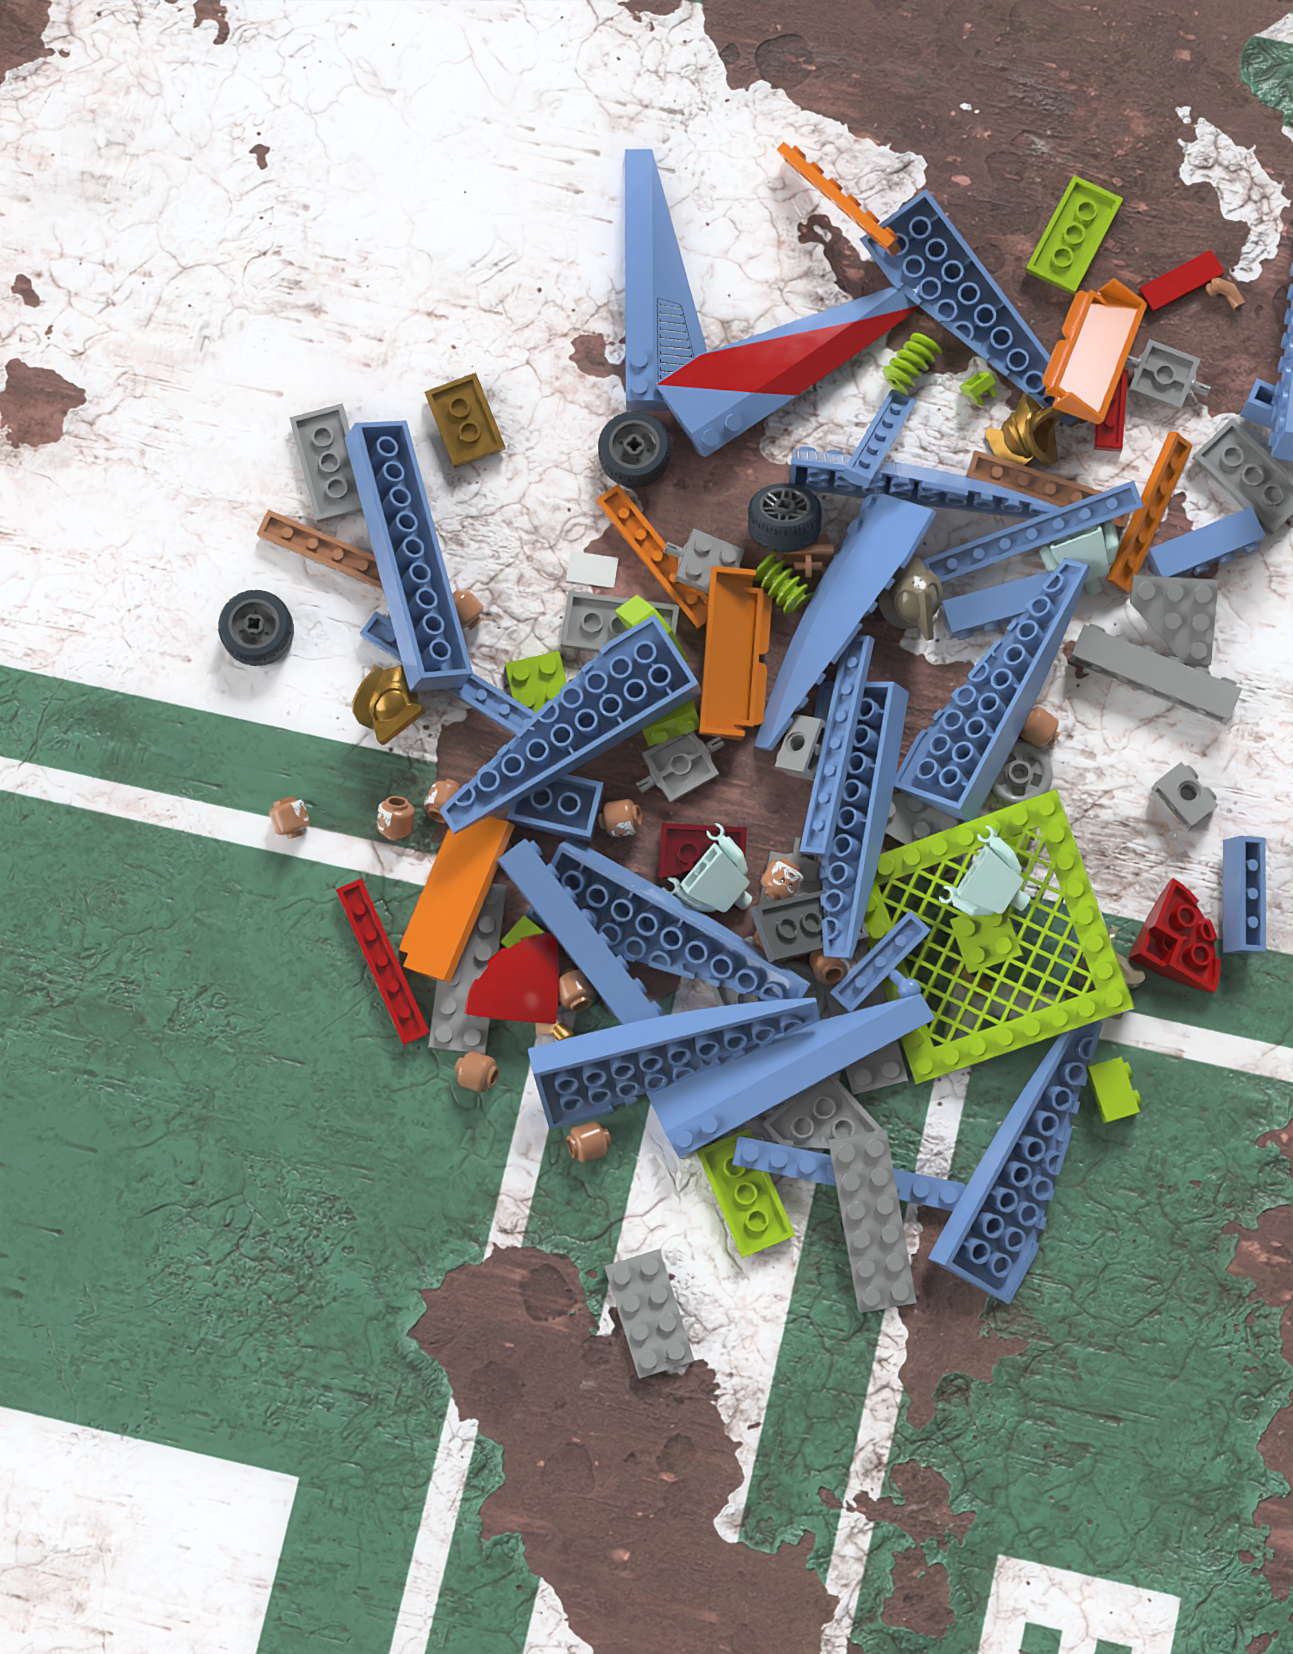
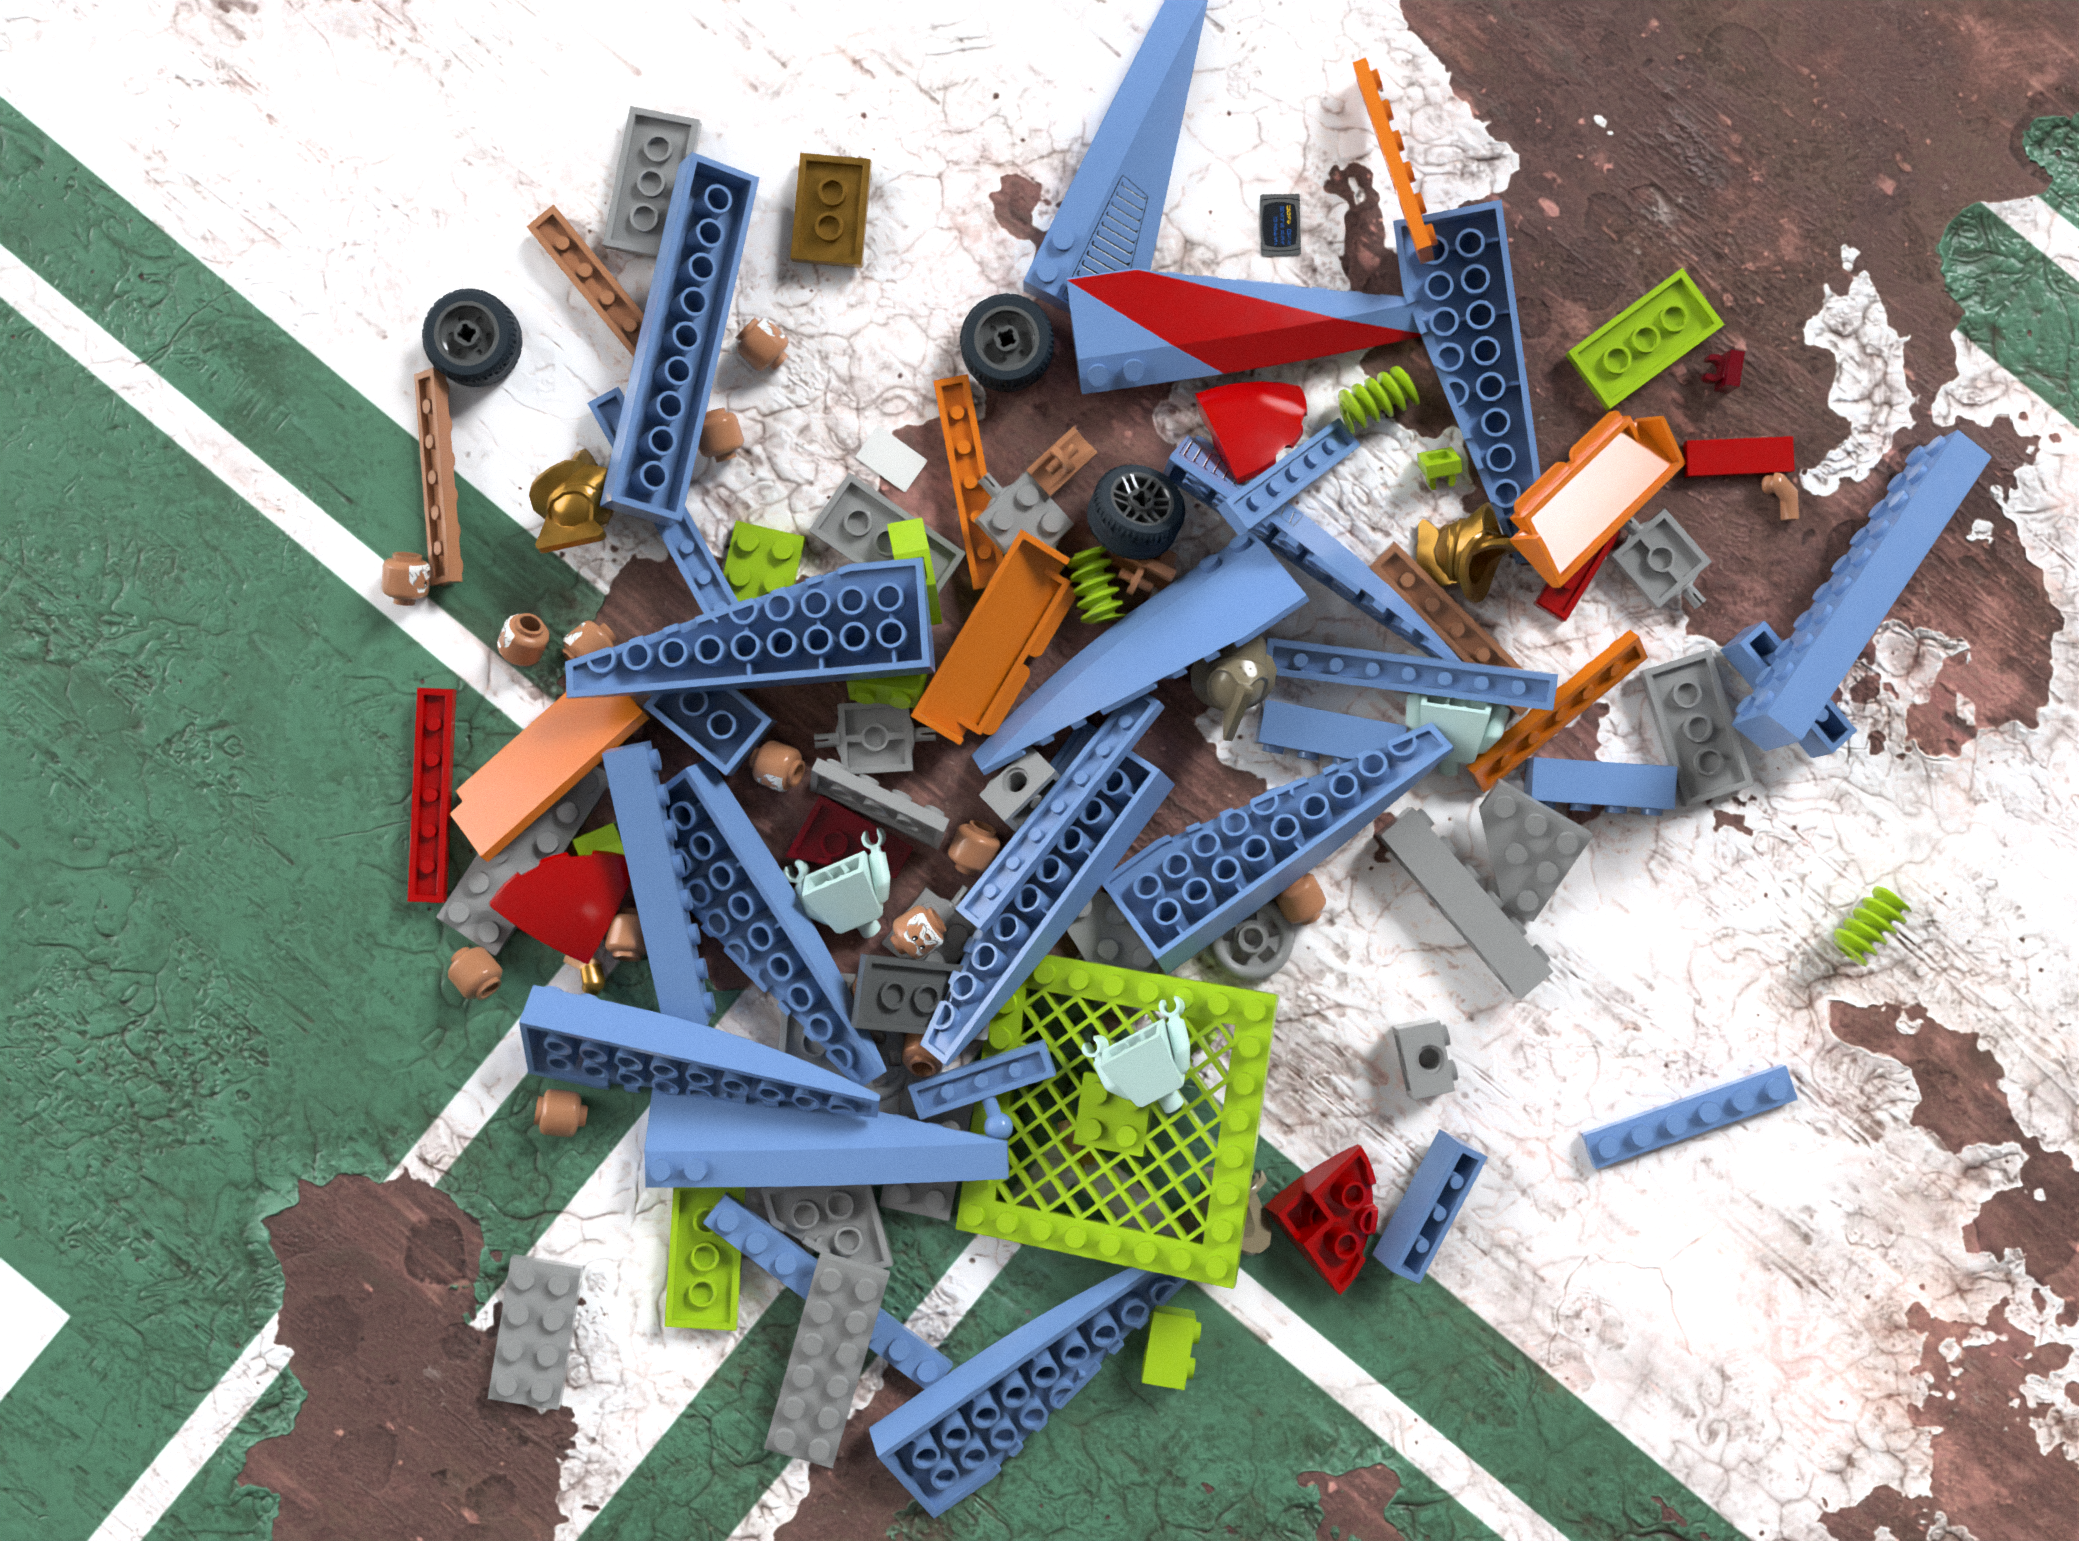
camera: 20 degrees right, 10 degrees up
none -> nougat plate [414,367,463,586]
none -> nougat head [735,317,789,371]
none -> light grey plate [810,758,950,850]
none -> nougat head [948,820,1000,876]
none -> nougat hips [1026,426,1098,497]
none -> red brick [1195,381,1308,485]
none -> sticker [1260,194,1301,256]
none -> dark red tile [1701,349,1745,394]

